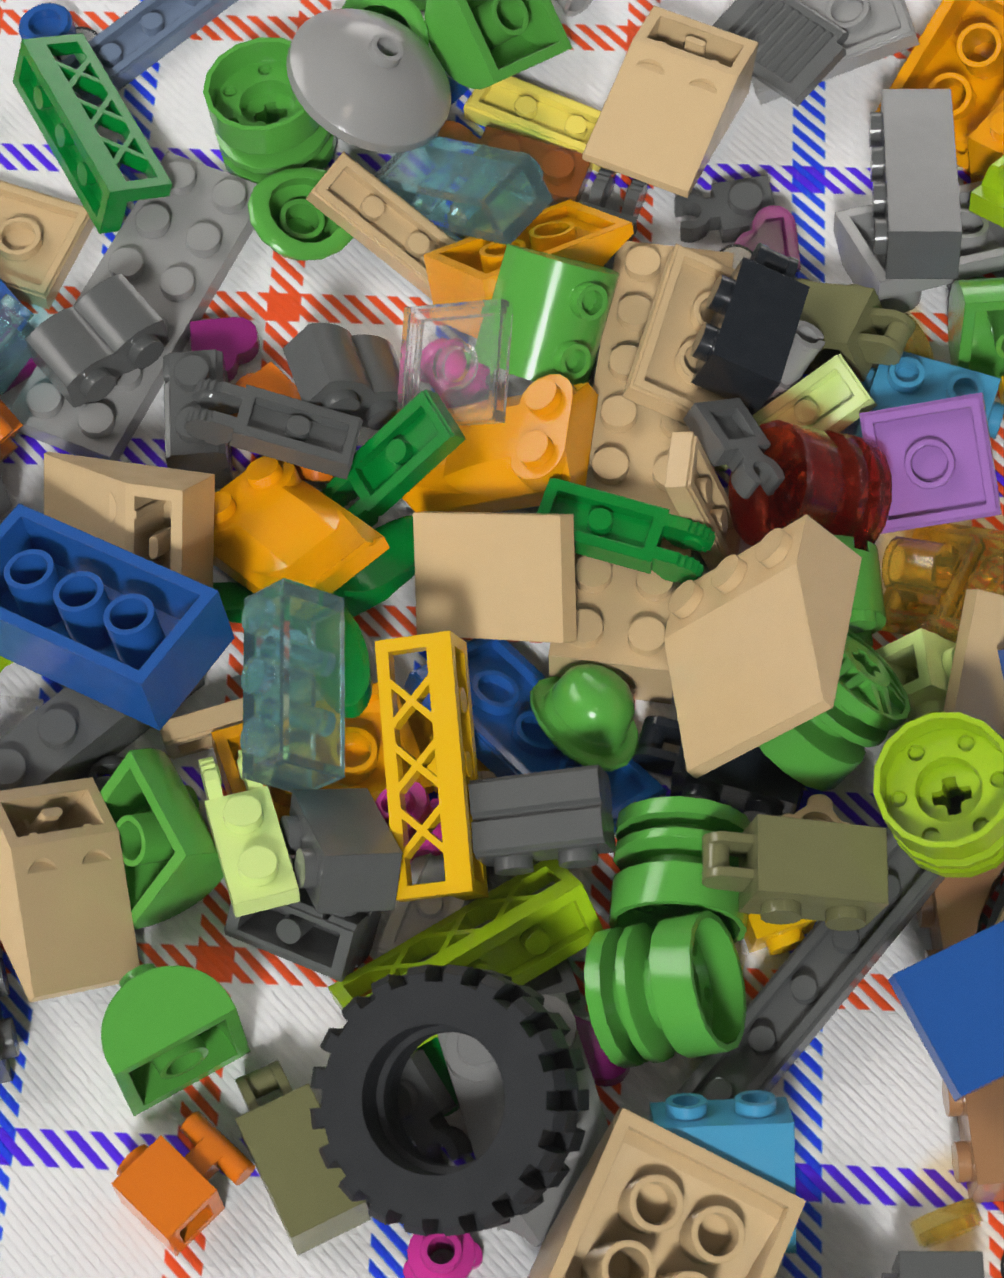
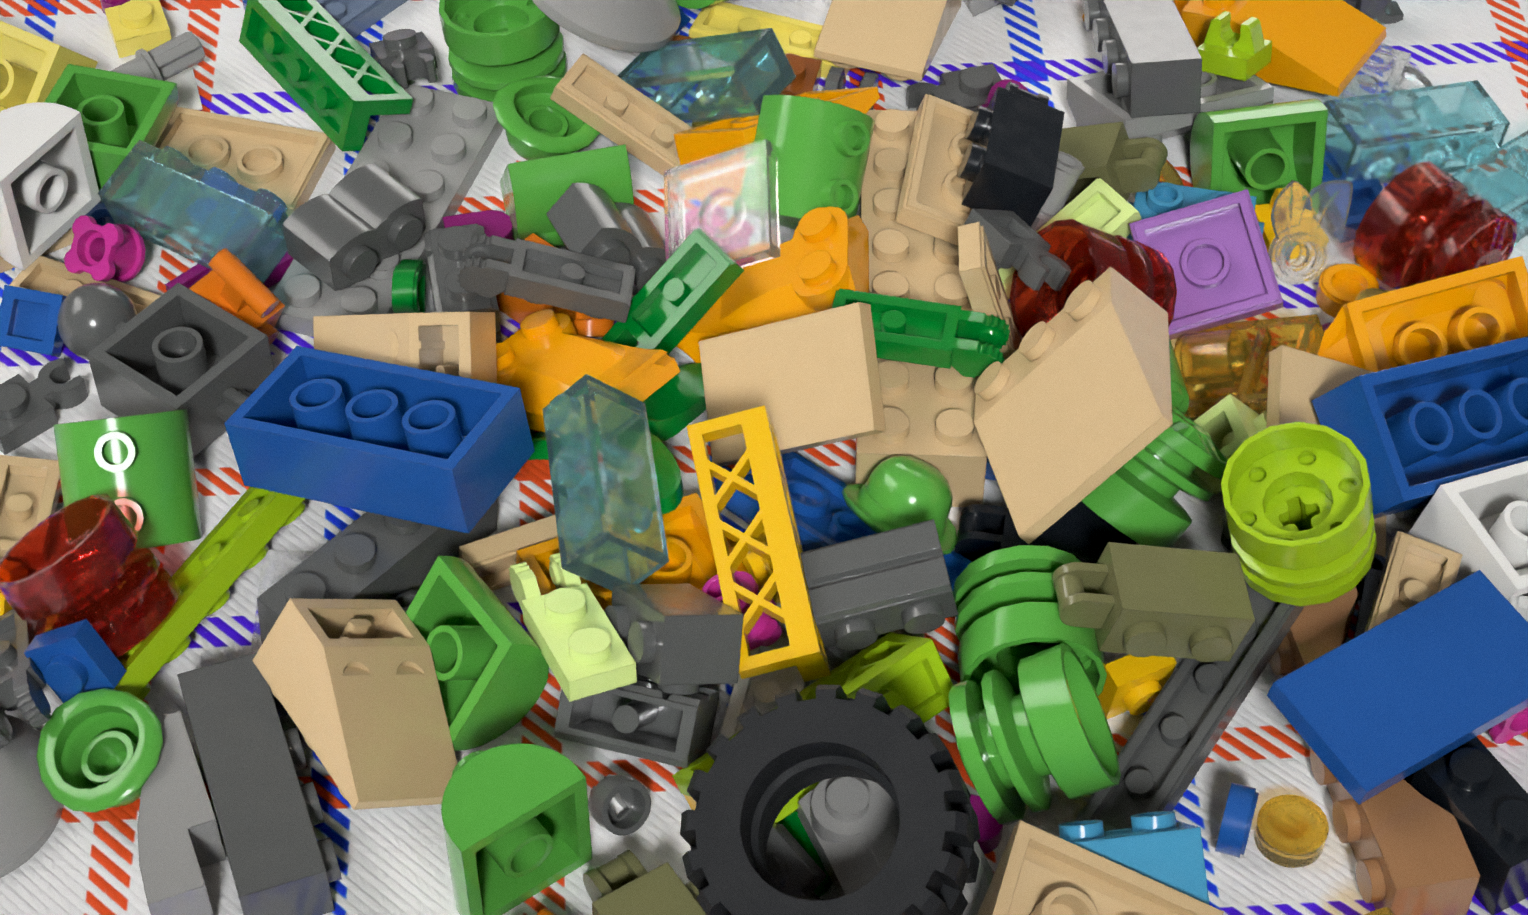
camera: 10 degrees left, 15 degrees down
none -> dark grey plate [369,29,438,89]
none -> green tile [392,259,426,313]
none -> bright green brick [500,144,634,248]
none -> dark grey hinge [588,774,651,836]
none -> blue tile [1215,782,1259,858]
none -> clear yellow tile [1254,795,1329,868]

